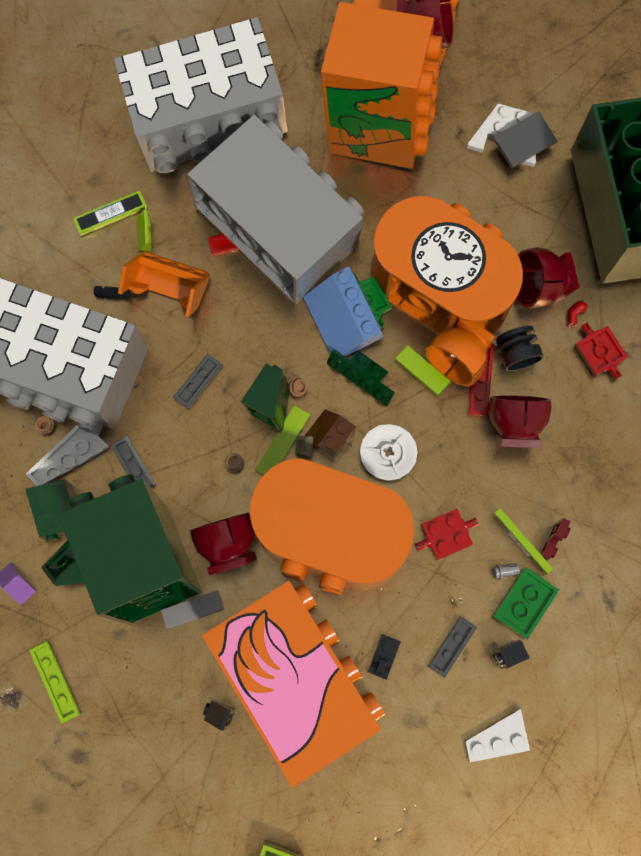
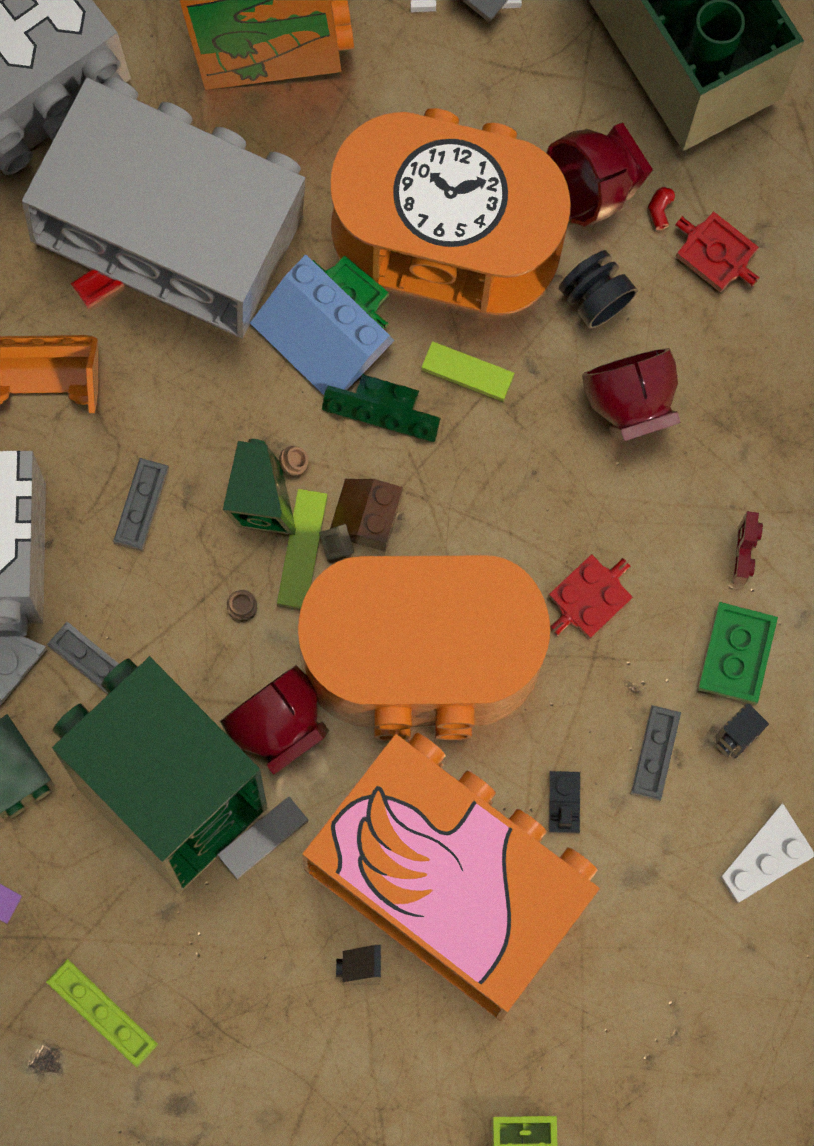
camera: 25 degrees left, 0 degrees up
dark green slope [41,540,84,586] -> none
white piece [360,424,418,481] -> none
orange plate [425,319,495,387] -> none
red tile [468,343,495,417] -> none
lime tile [492,509,553,576] -> none
light grey pin [493,563,519,580] -> none

